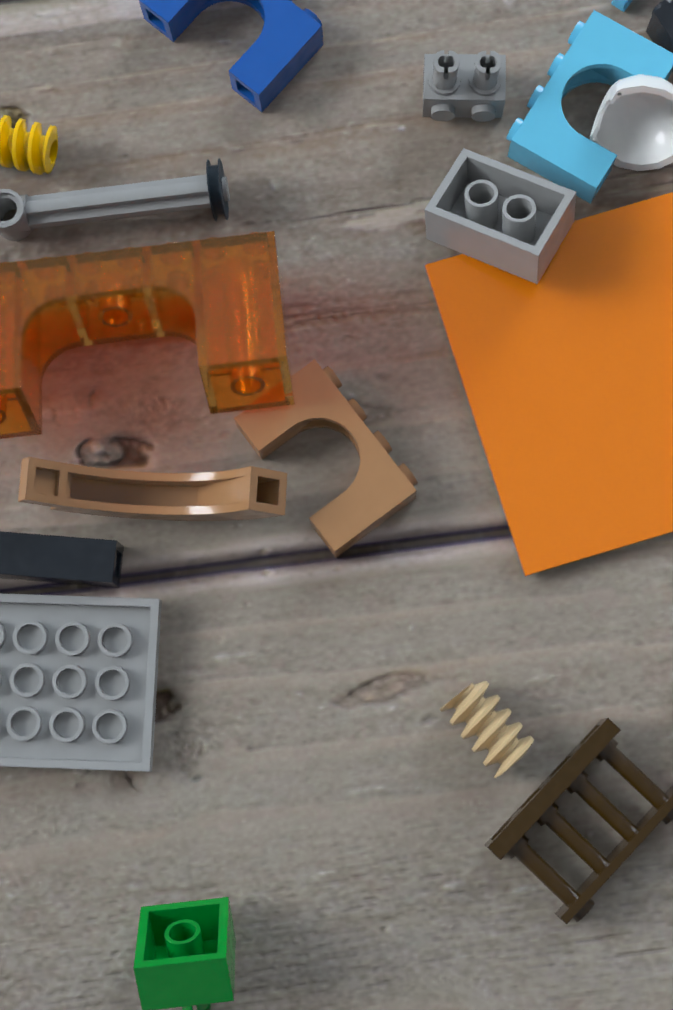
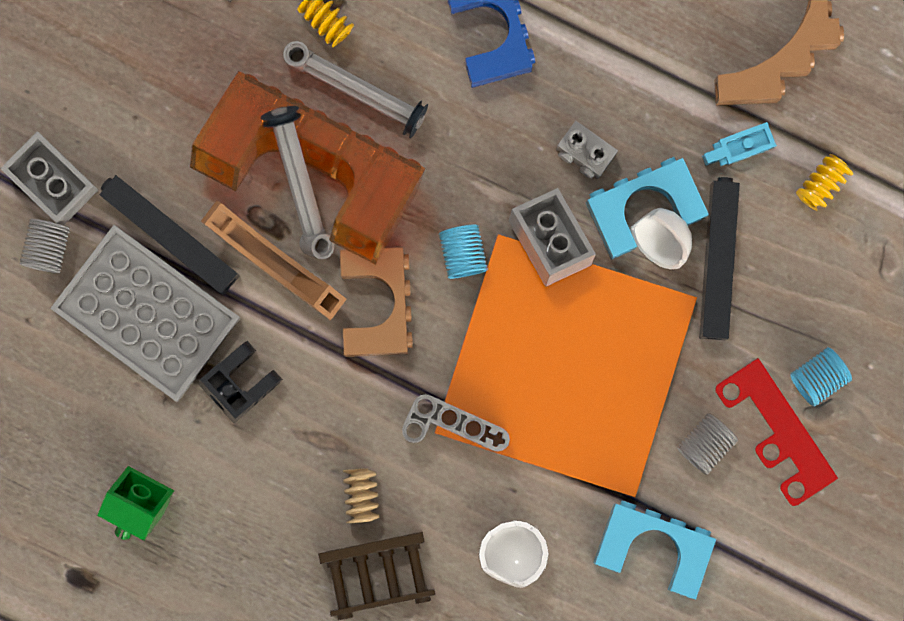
camera: 20 degrees right, 5 degrees up
none -> black brick [199,341,283,424]
none -> light grey piece [260,106,335,259]
none -> light grey beam [402,394,510,452]
none -> medium azure piece [439,224,488,279]

